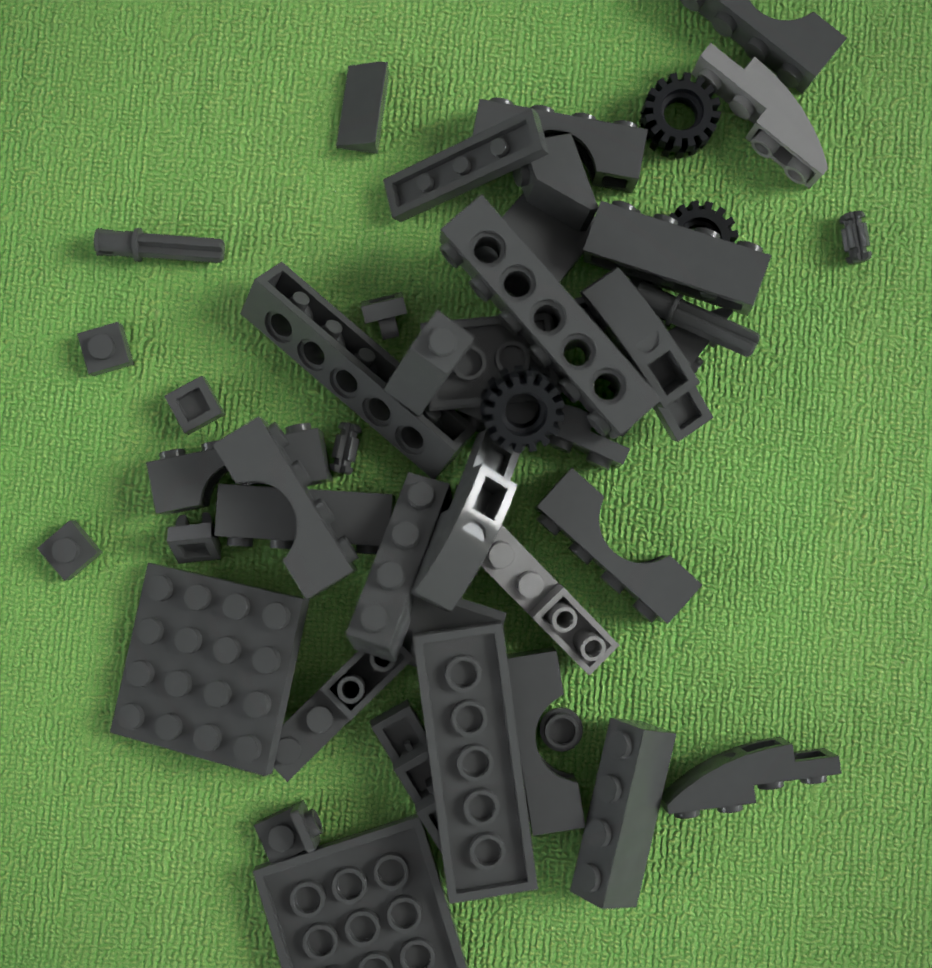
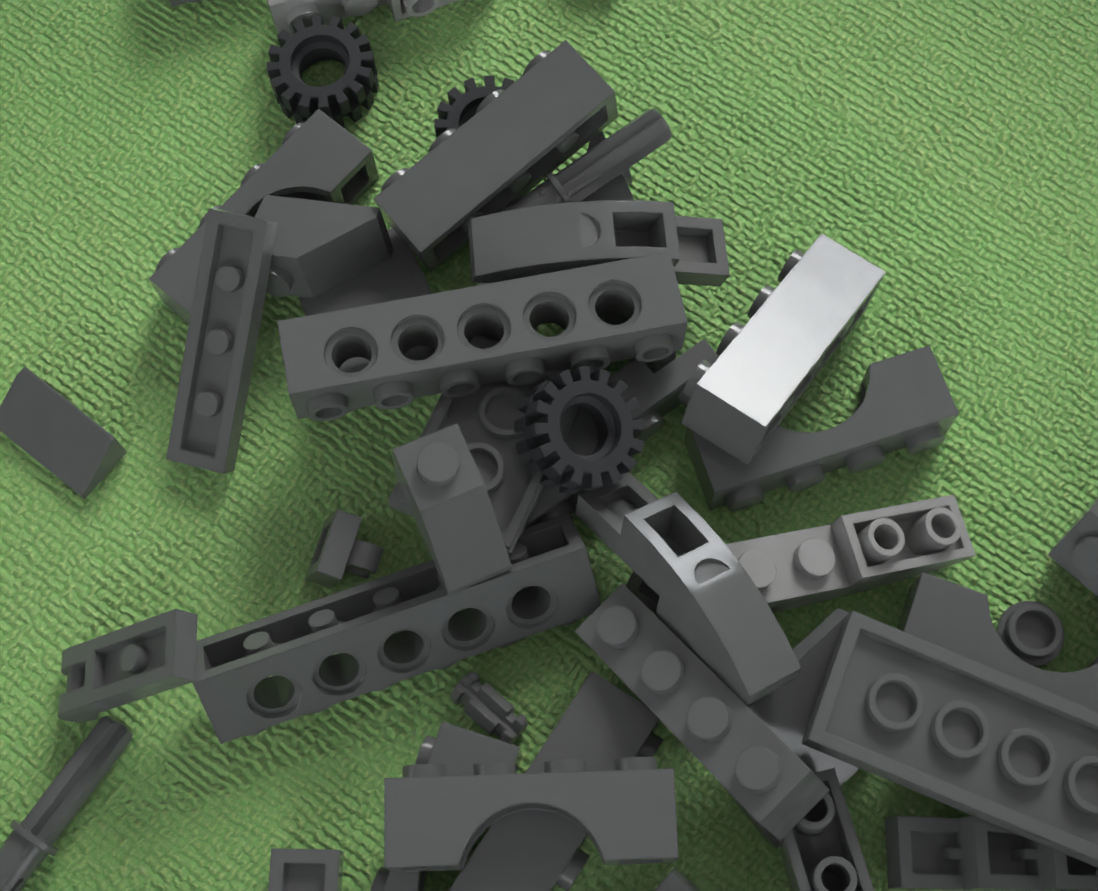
camera: 55 degrees left, 15 degrees down
none -> dark grey plate [57,609,198,722]
none -> brick [681,233,886,465]

